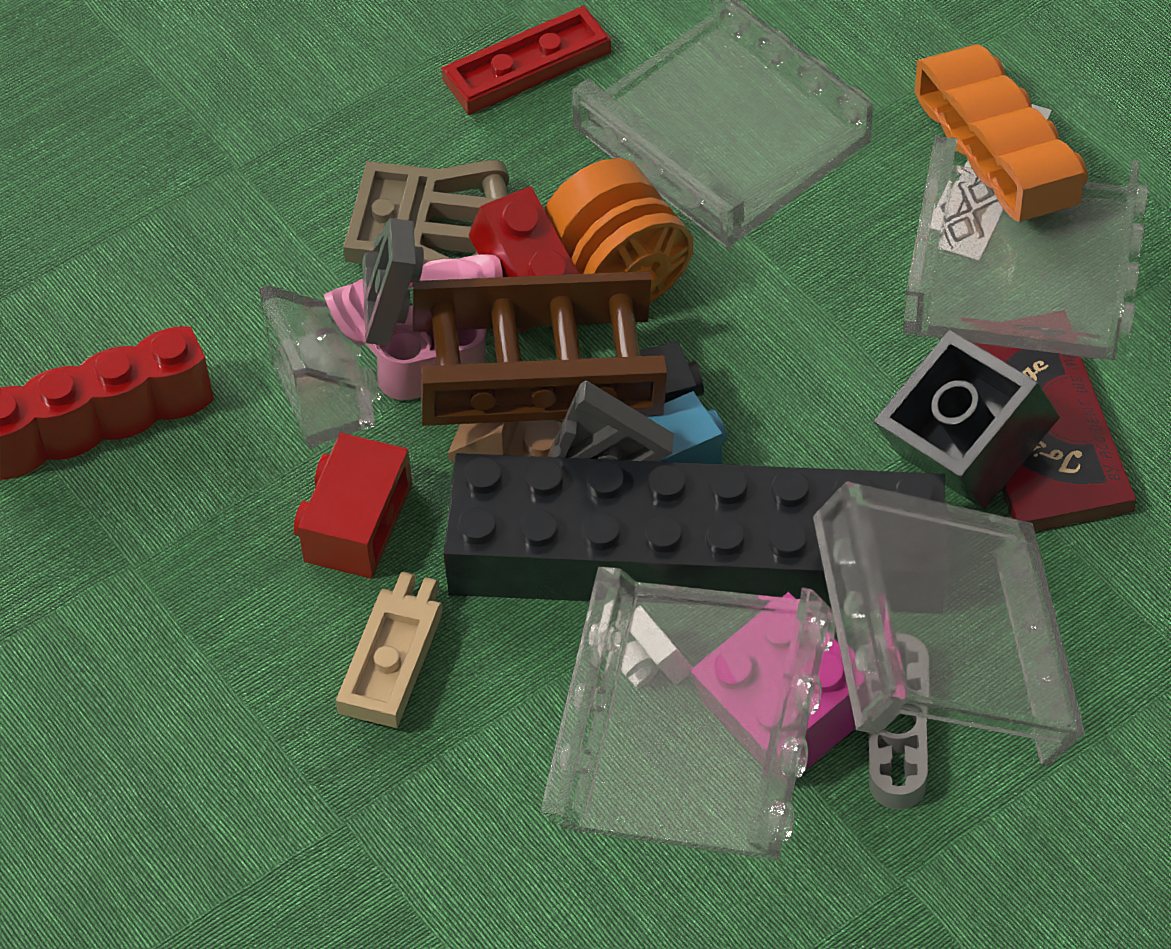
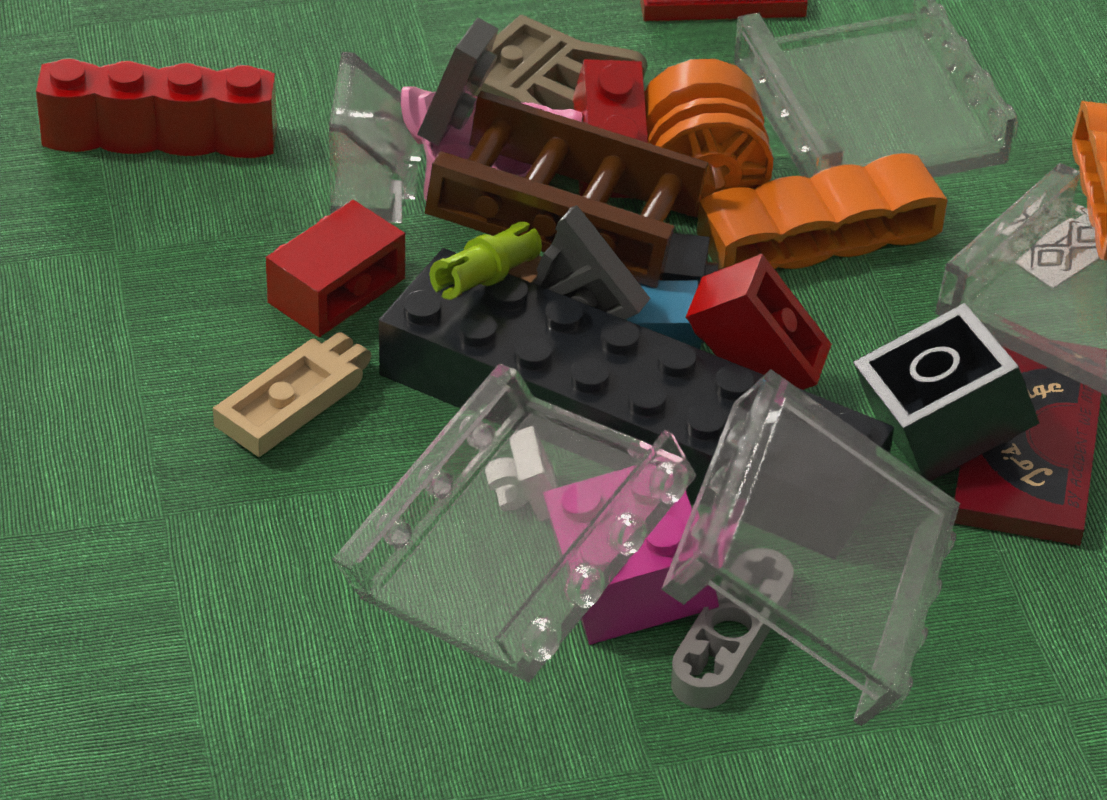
camera: 20 degrees right, 10 degrees down
none -> lime pin [429,221,542,300]
none -> red brick [685,254,832,390]
none -> orange brick [697,153,947,271]

